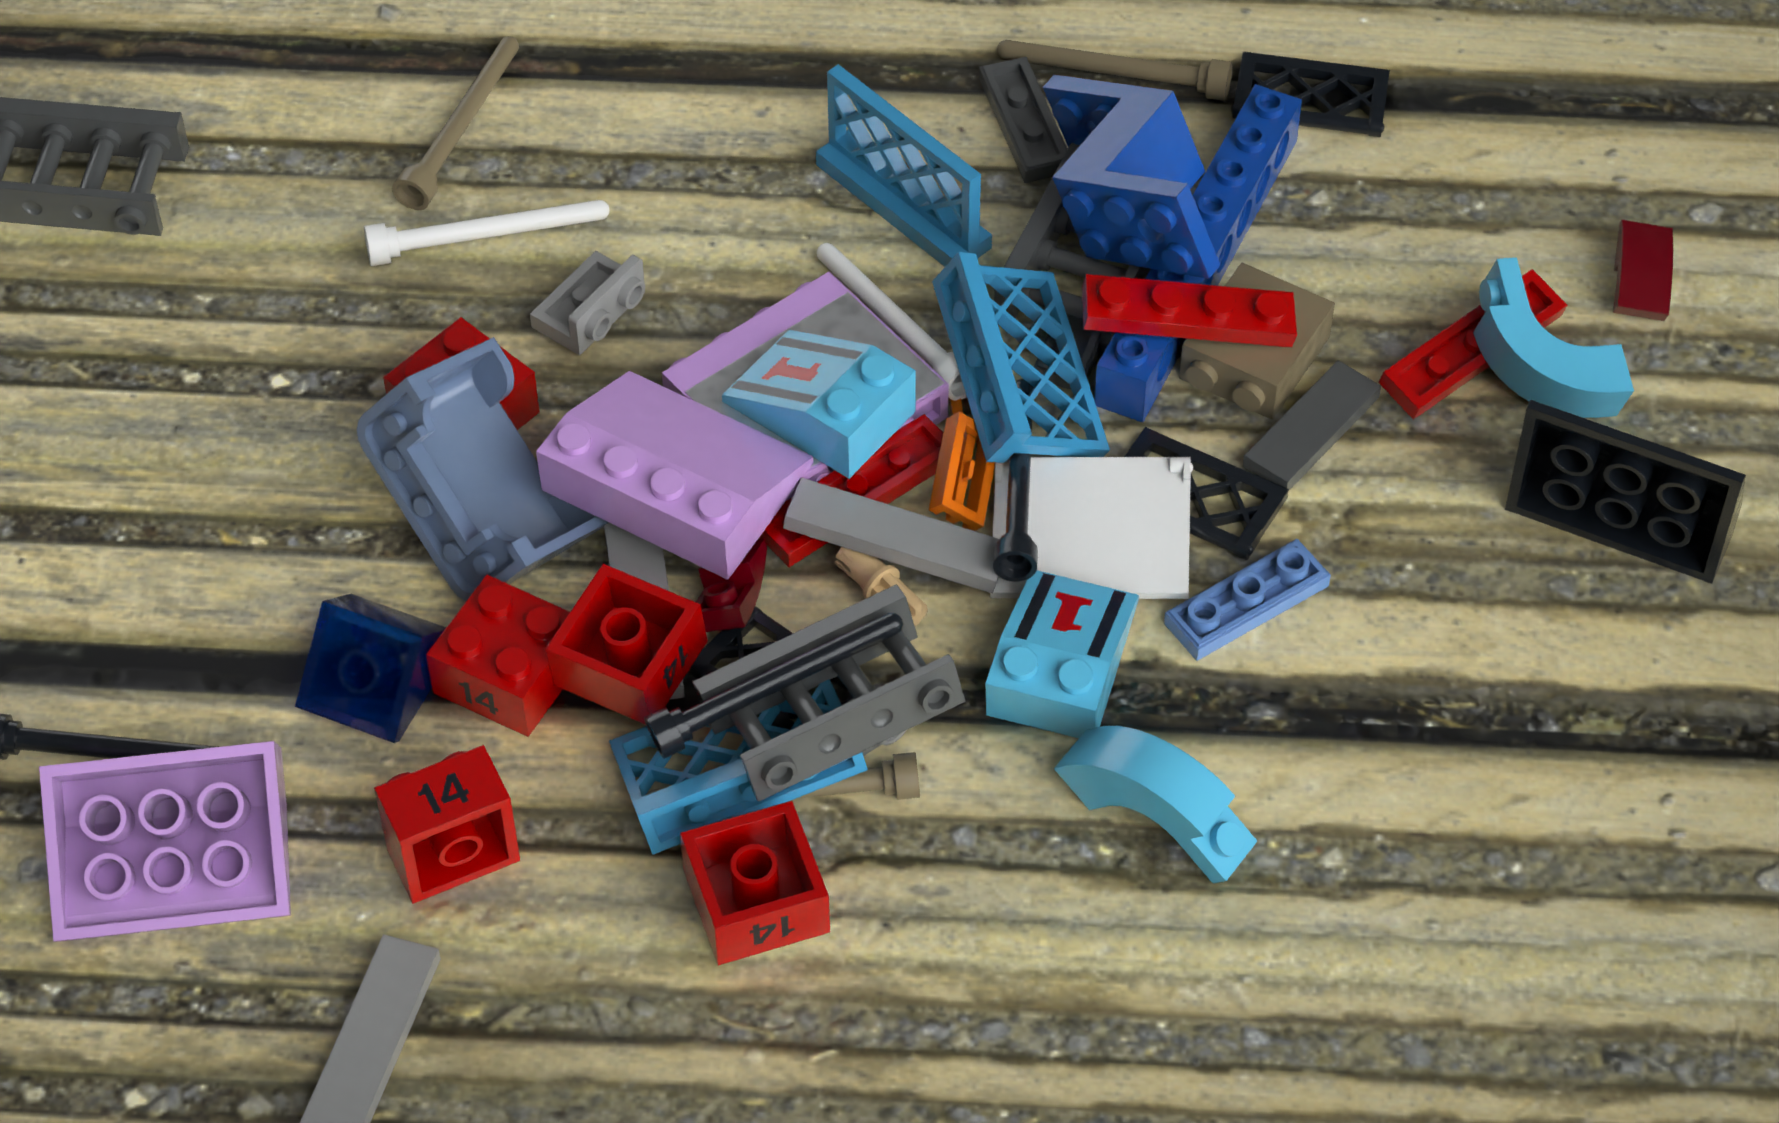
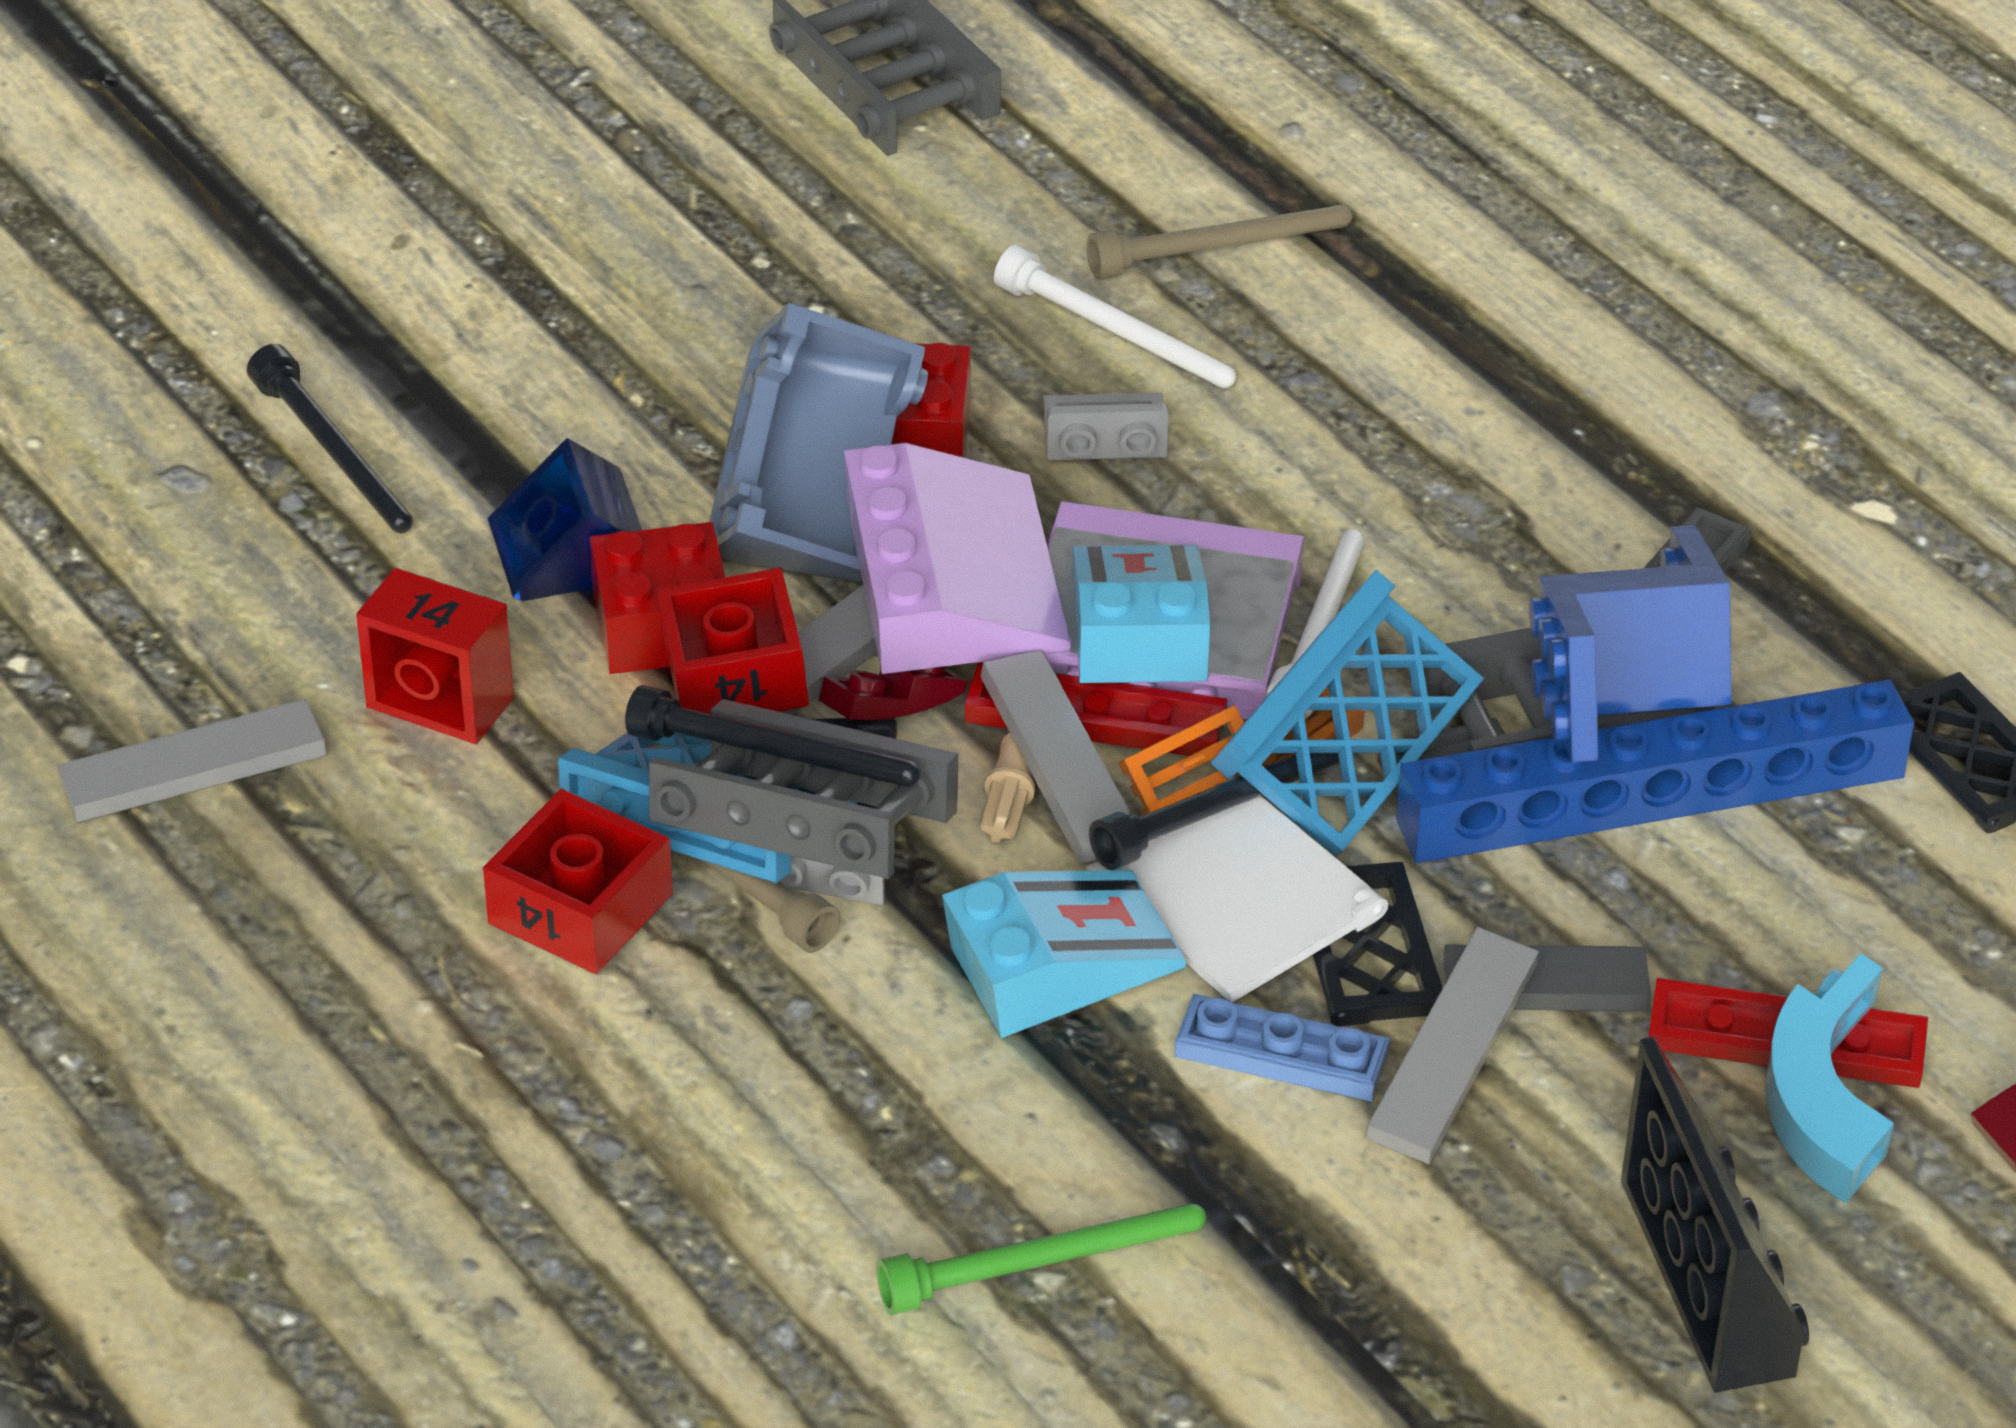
camera: 50 degrees right, 10 degrees down
lavender slope [39,741,291,942] -> none
dark azure fence [816,64,992,267] -> none
dark tan piece [997,40,1233,101] -> none
medium azure arch [1054,726,1257,883] -> none
red plate [1082,274,1297,348] -> none
dark tan brick [1179,262,1335,420] -> none
none -> bright green piece [877,1204,1207,1315]
none -> light grey tile [1366,926,1539,1164]

